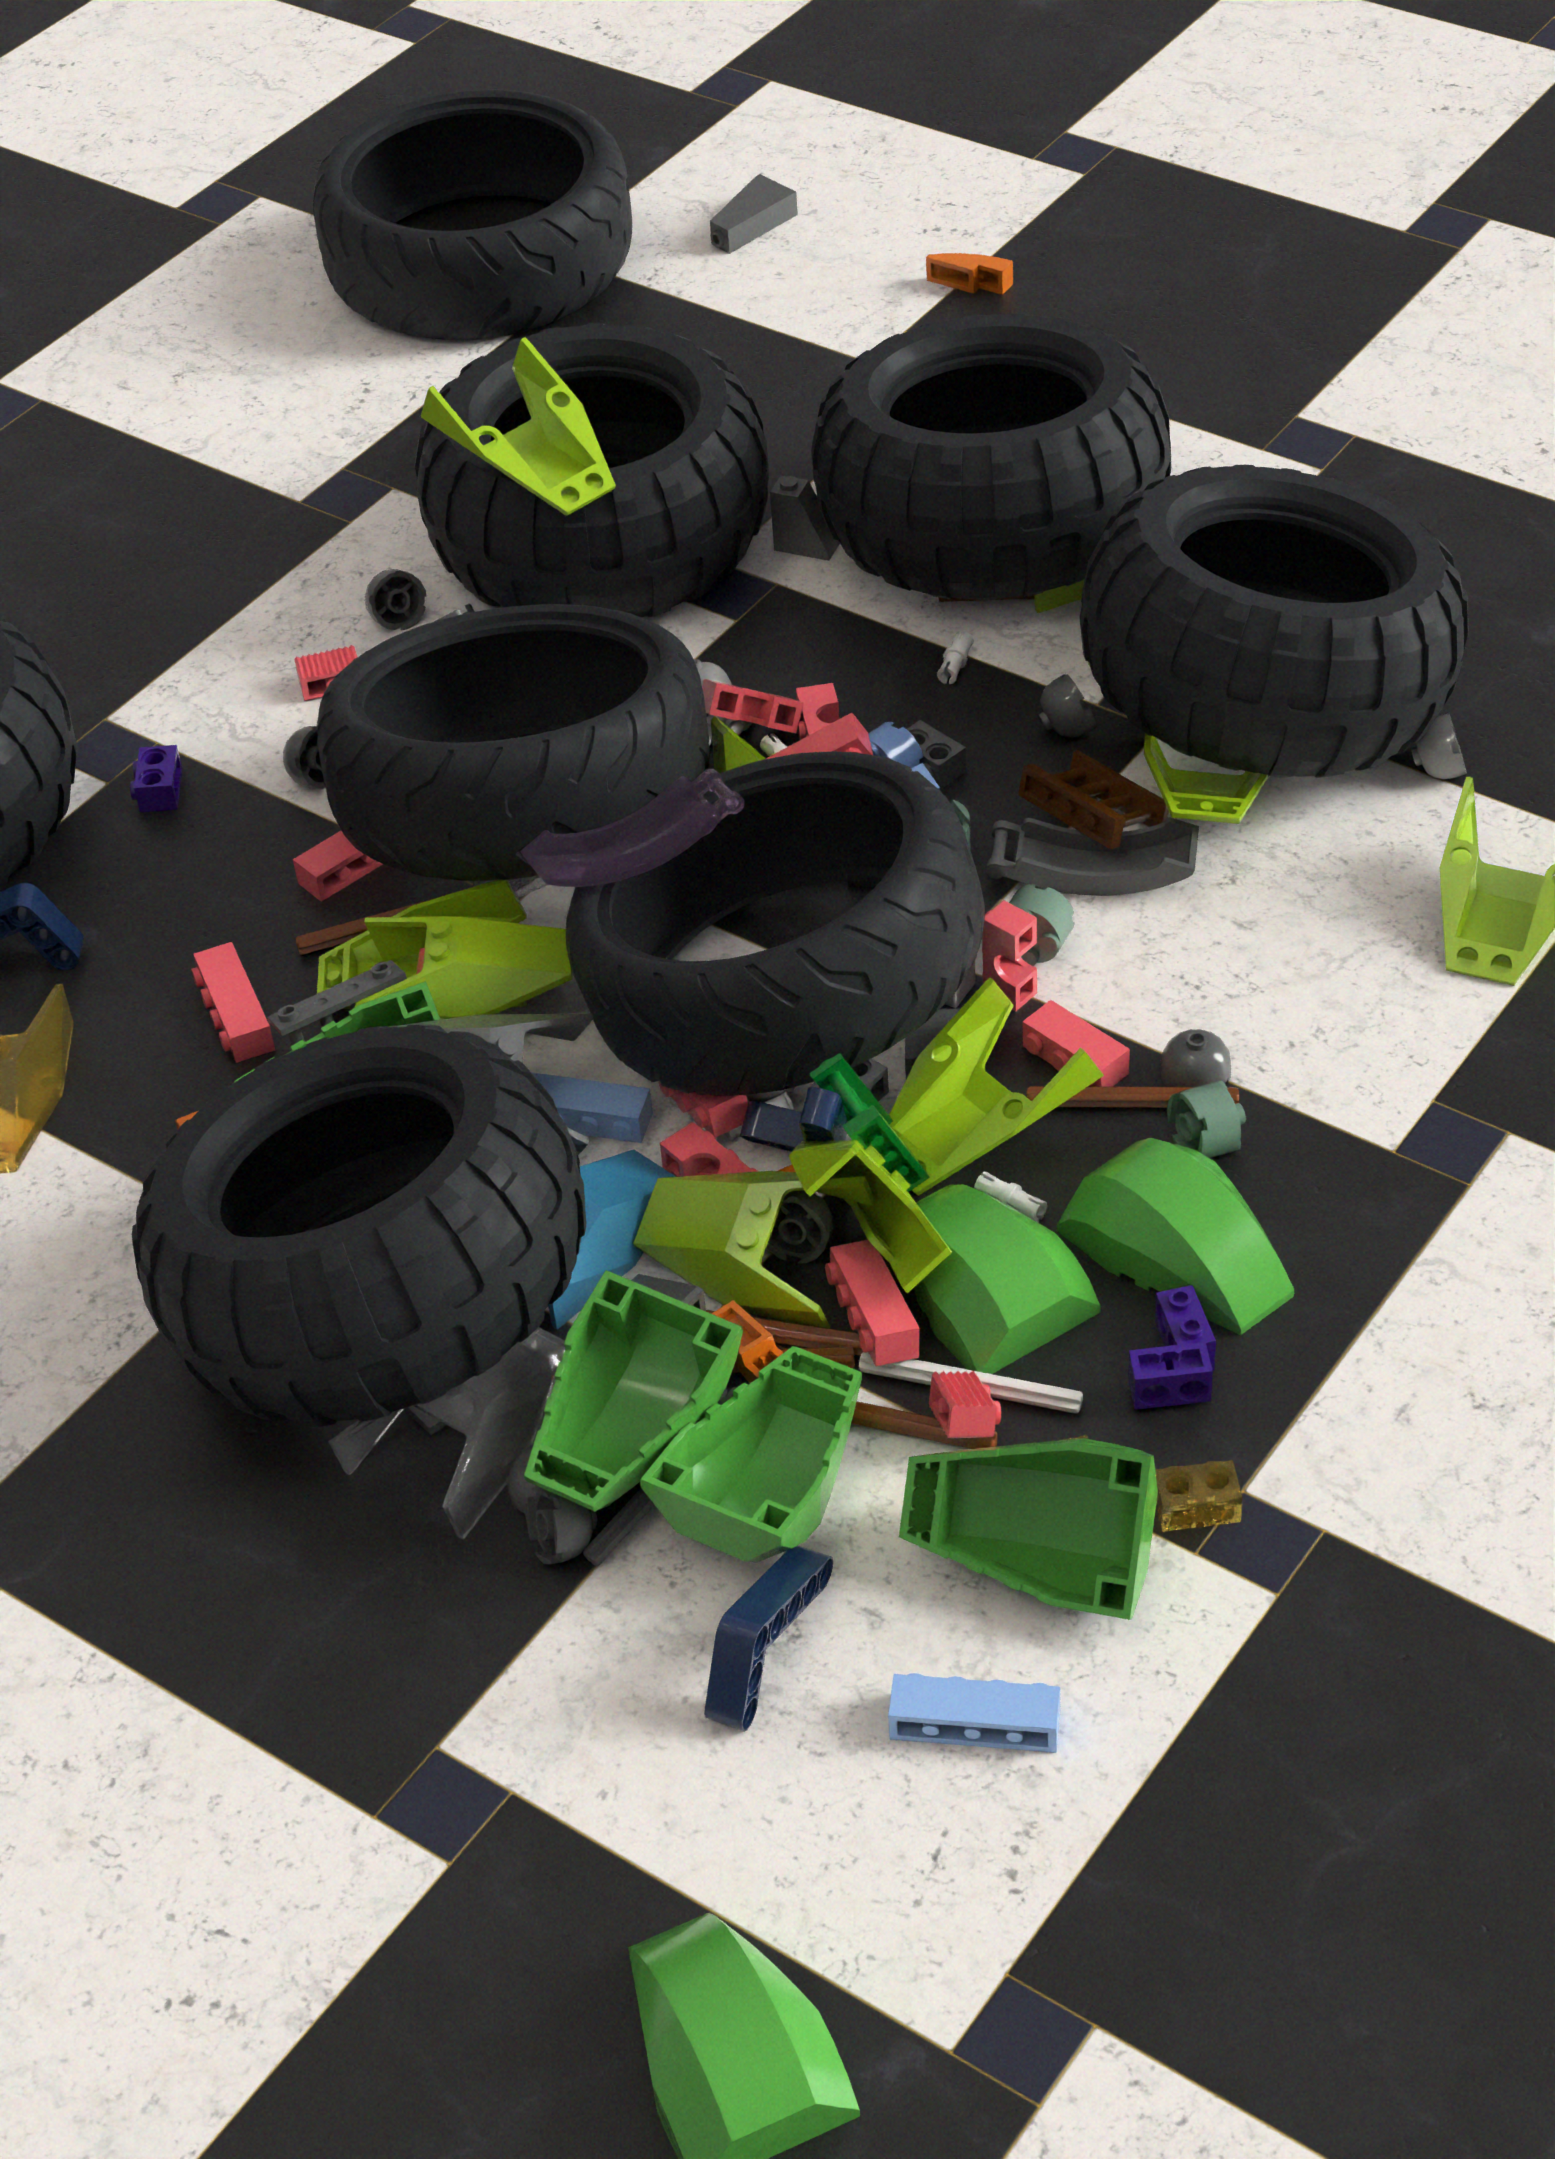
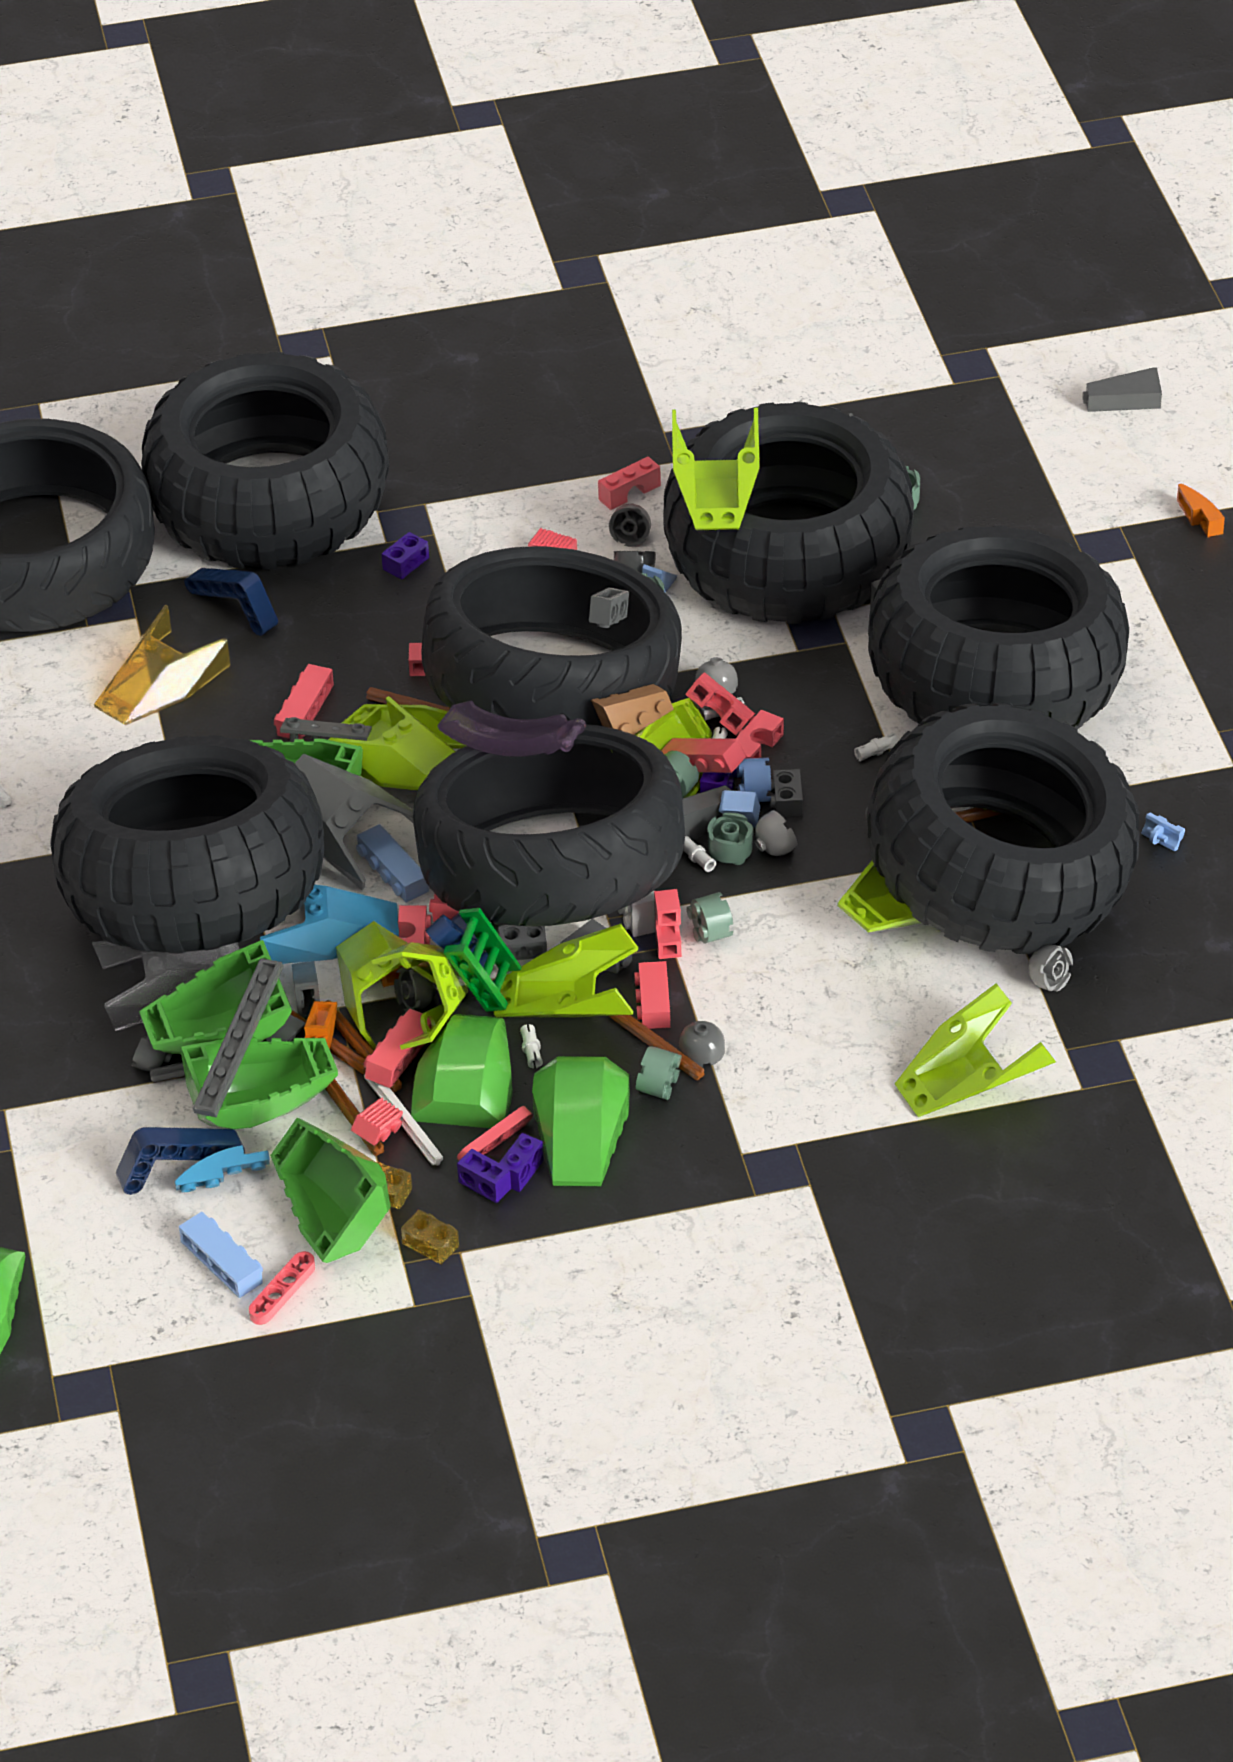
camera: 40 degrees right, 0 degrees up
black tyre [313,89,632,340] -> none
dark grey windscreen [985,817,1199,896] -> none
reddish brown fence [1018,750,1169,849] -> none
none -> dark azure slope [175,1145,270,1192]
none -> dark grey tile [193,958,283,1117]
none -> coral beam [249,1251,315,1325]
none -> coral beam [457,1106,533,1161]
none -> dark grey brick [589,588,629,628]
none -> medium nougat wedge [591,684,674,735]
none -> coral arch [598,456,661,510]
none -> light grey cylinder [755,810,798,856]

